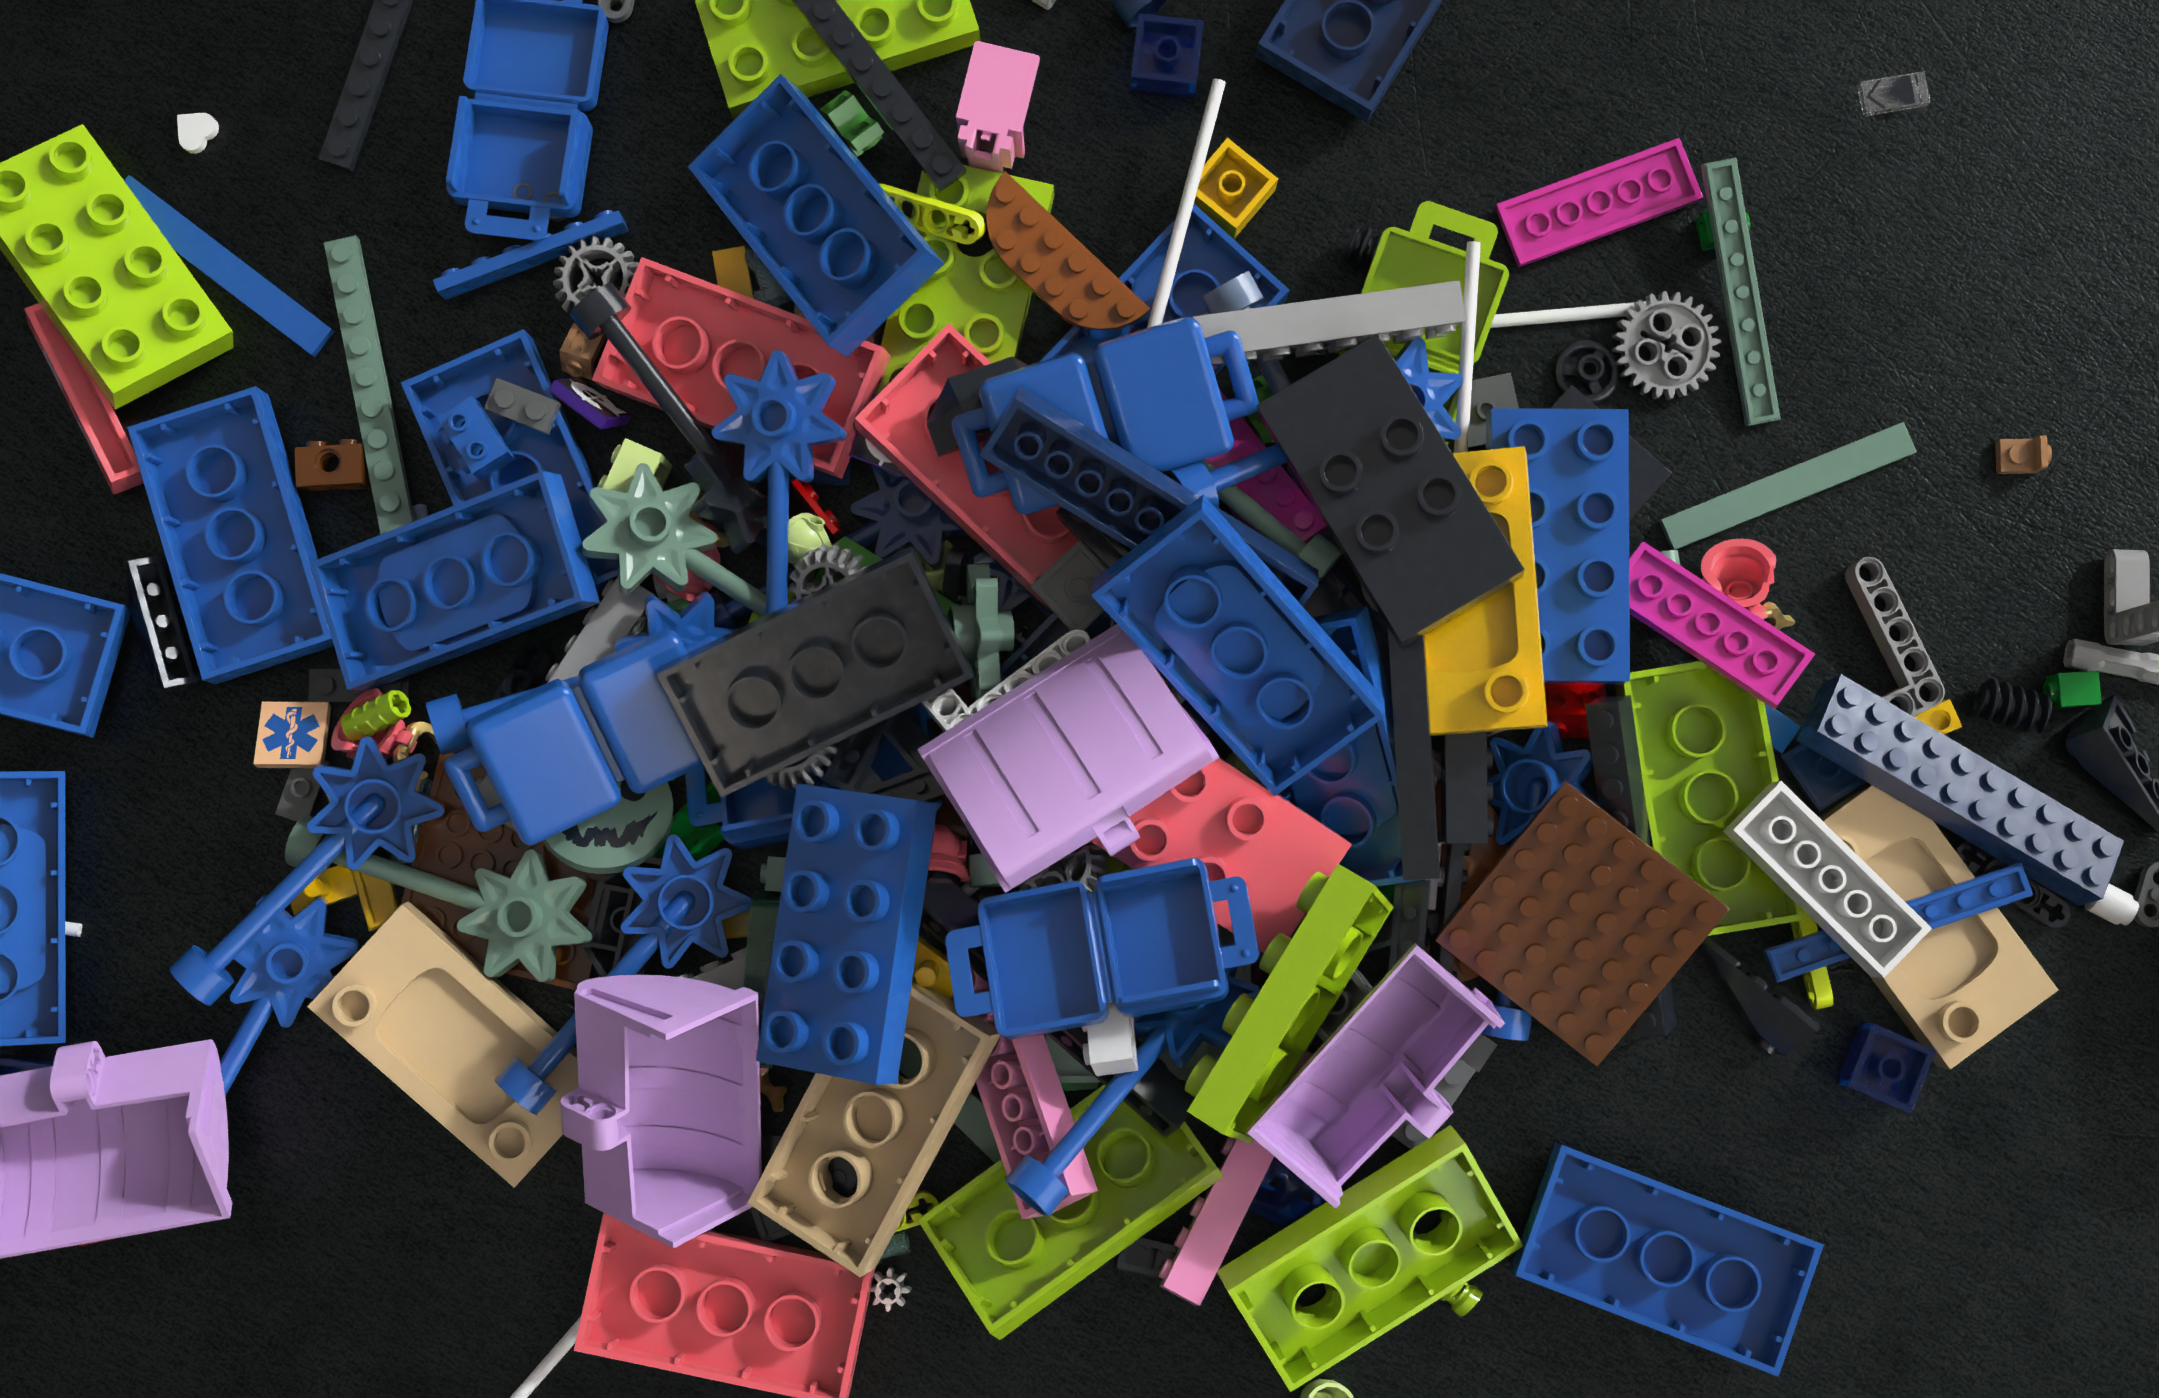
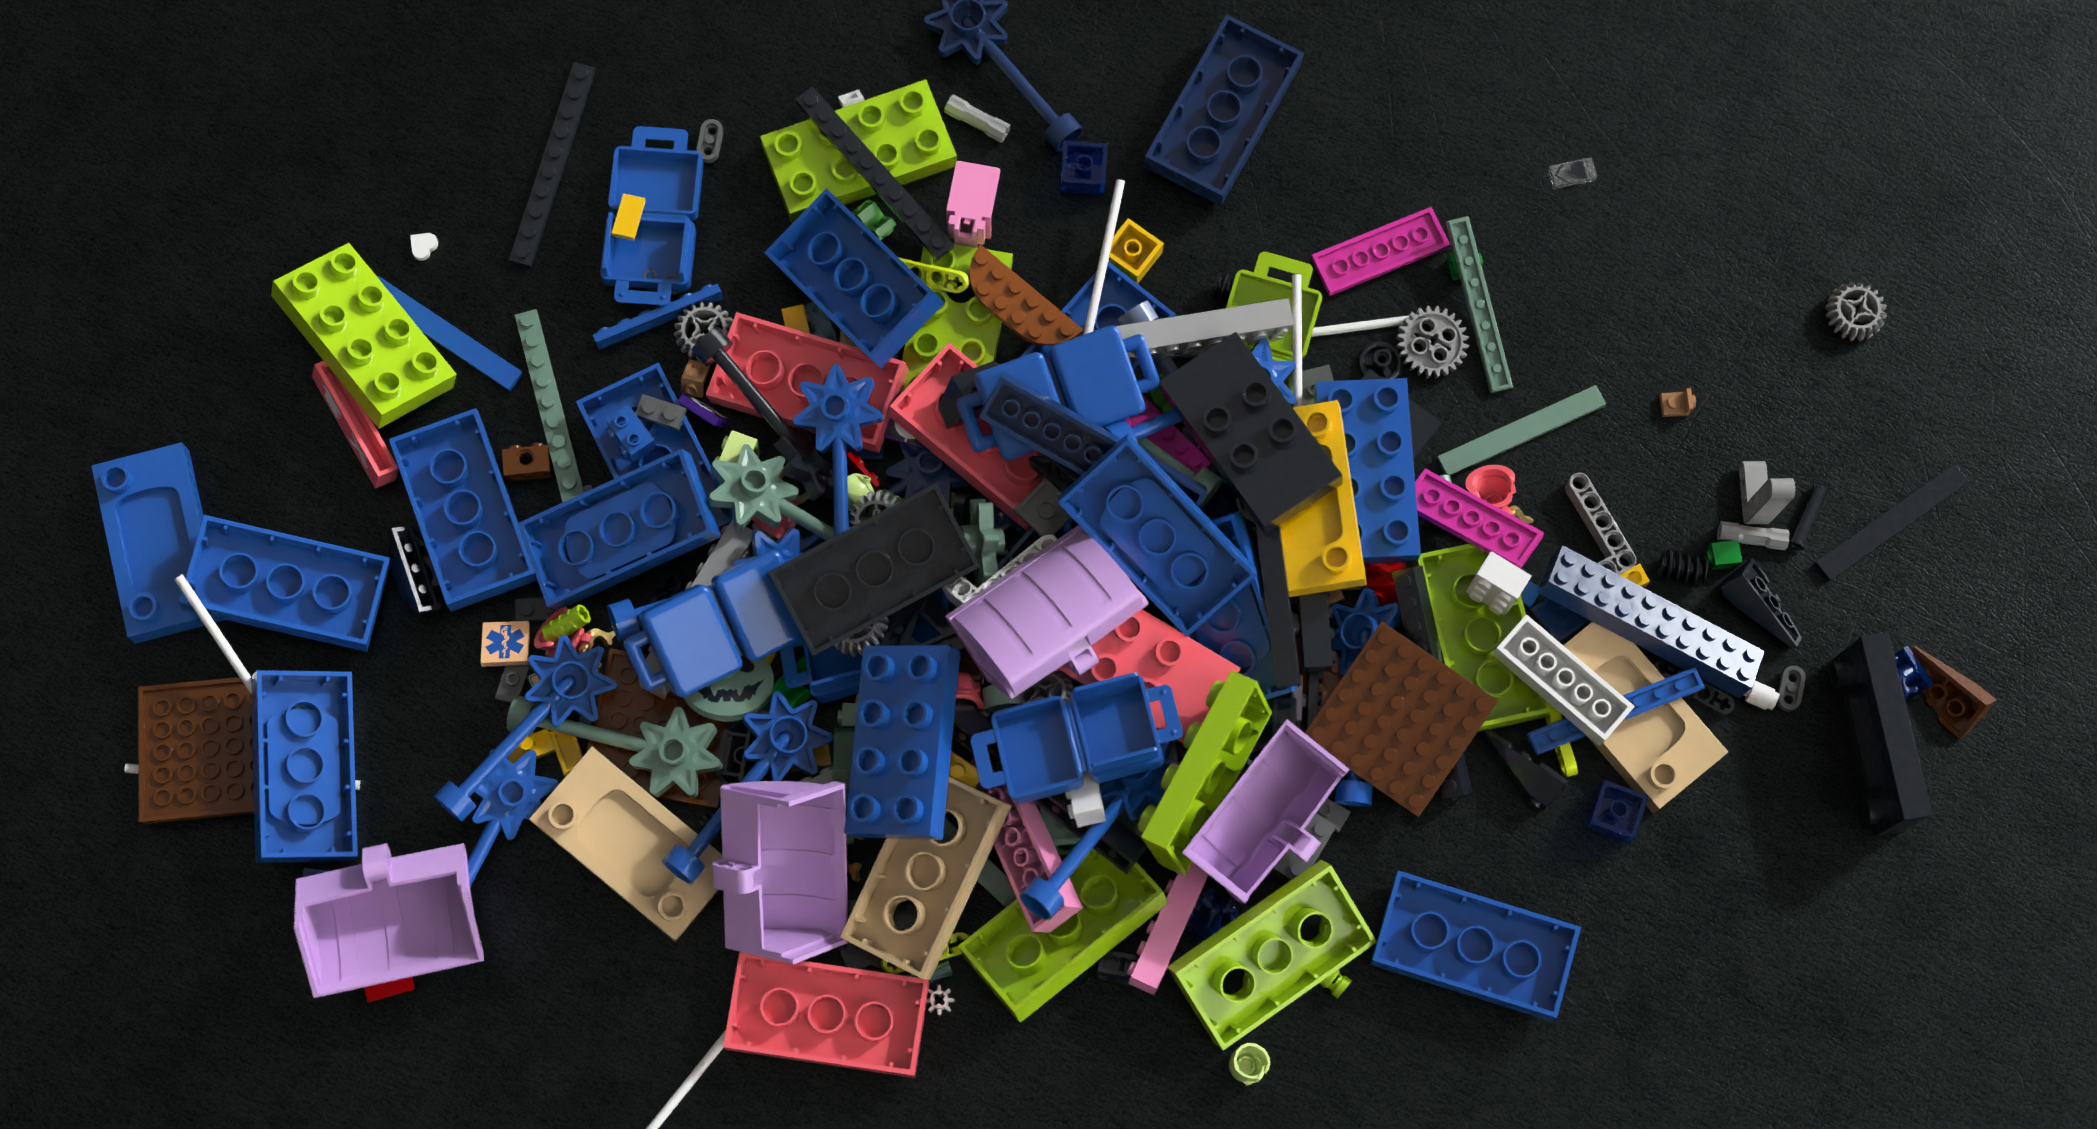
camera: 10 degrees left, 10 degrees down
none -> yellow tile [612,194,646,241]
none -> white brick [1465,551,1531,616]

